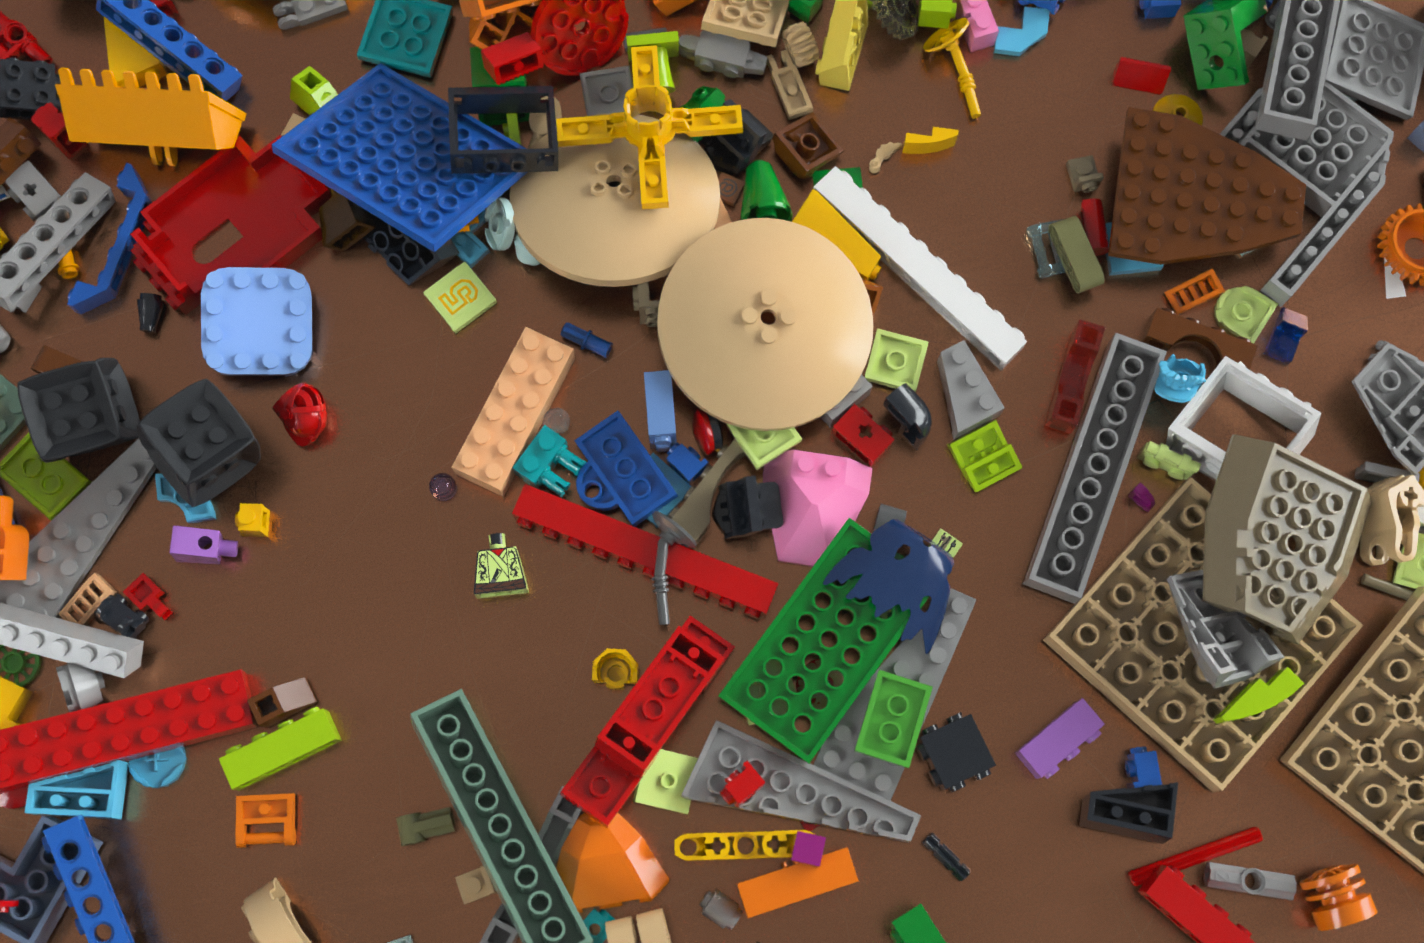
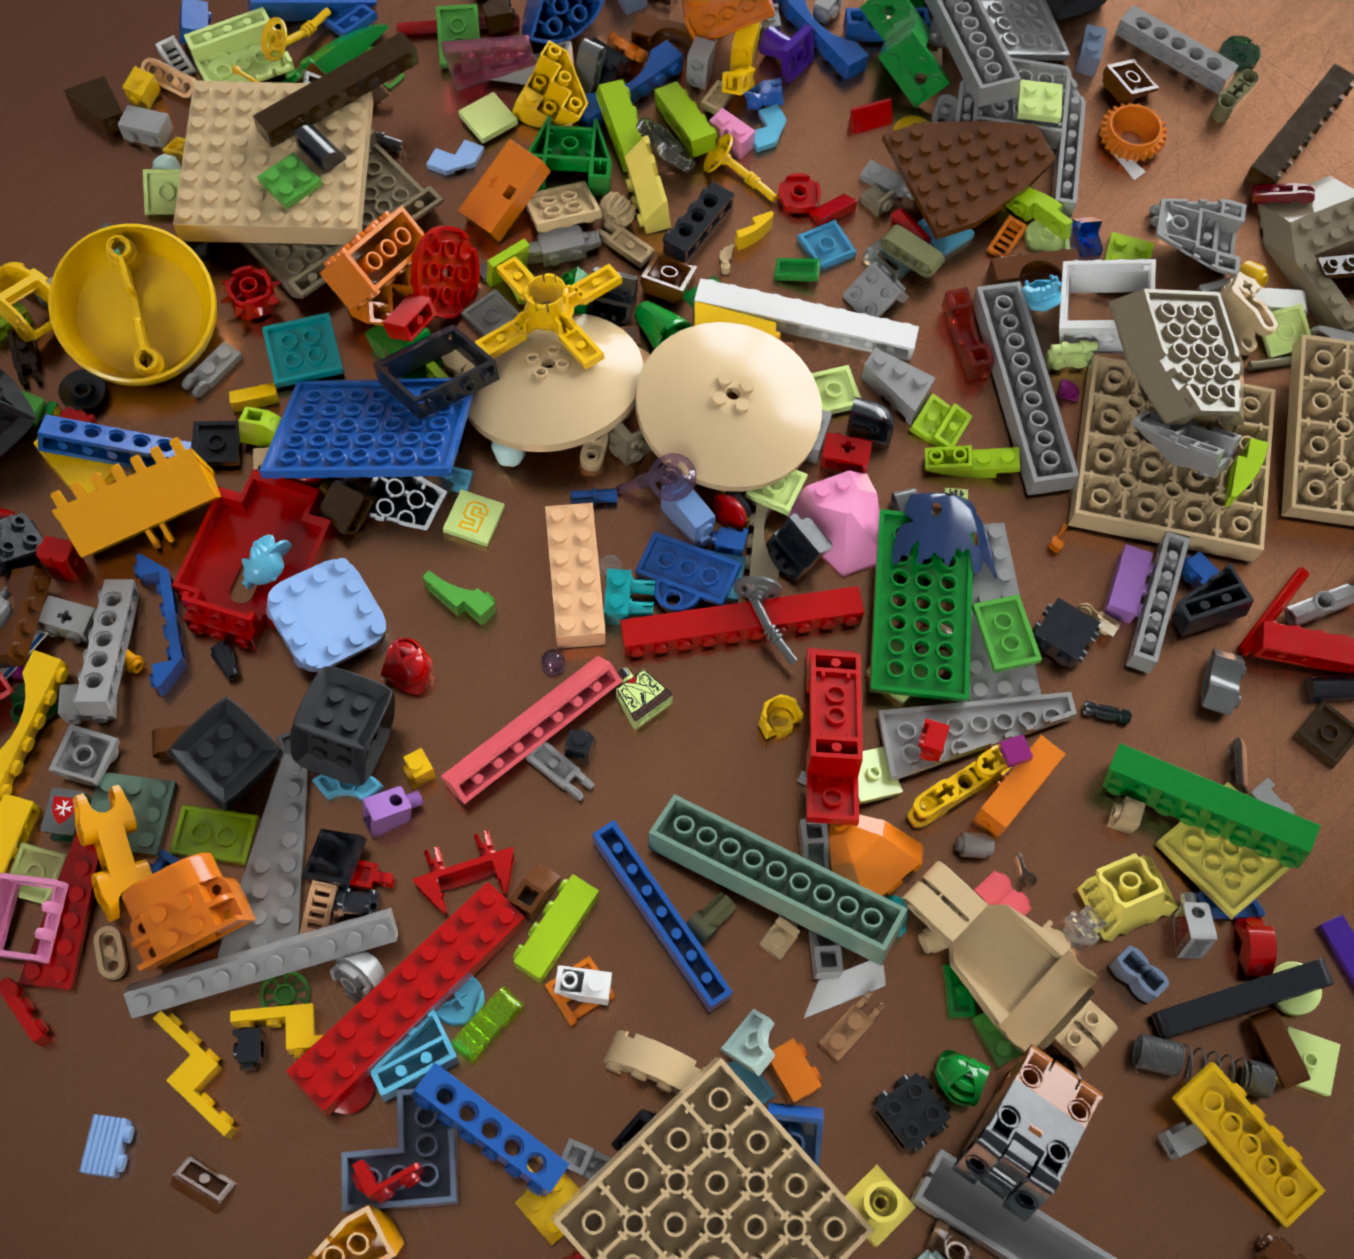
camera: 35 degrees left, 10 degrees down
light aqua tile [485,198,515,251] -> none
none -> black plate [191,421,241,467]
none -> yellow slope [229,382,279,413]
none -> medium azure hair [242,534,292,589]
none -> black plate [302,829,367,888]
none -> red hose [412,831,515,916]
none -> bright green slope [422,570,496,626]
none -> coral brick [441,655,622,804]
none -> clear neon green beam [451,986,524,1063]
none -> light grey hinge [526,741,594,801]
none -> white slope [554,965,612,1005]
none -> black brick [564,729,596,764]
none -> tan plate [580,433,609,472]
none -> blue brick [592,820,733,1013]
none -> clear purple dish [616,453,696,501]
none -> black brick [662,181,735,263]
none -> green tile [774,258,821,281]
none -> red plate [778,173,821,213]
none -> dark azure tile [797,220,857,271]
none -> red slope [808,194,858,226]
none -> light grey bracket [843,262,909,318]
none -> light grey hinge [859,160,914,201]
none -> lime slope [925,445,1020,478]
none -> light grey plate [931,94,957,122]
none -> lime slope [1006,188,1073,241]
none -> yellowish green plate [1017,80,1063,123]
none -> orange hand [1048,523,1068,554]
none -> tan plate [1076,603,1121,636]
none -> lime plate [1104,232,1154,260]
none -> light grey brick [1125,531,1190,673]
none -> dark grey brick [1201,648,1247,715]

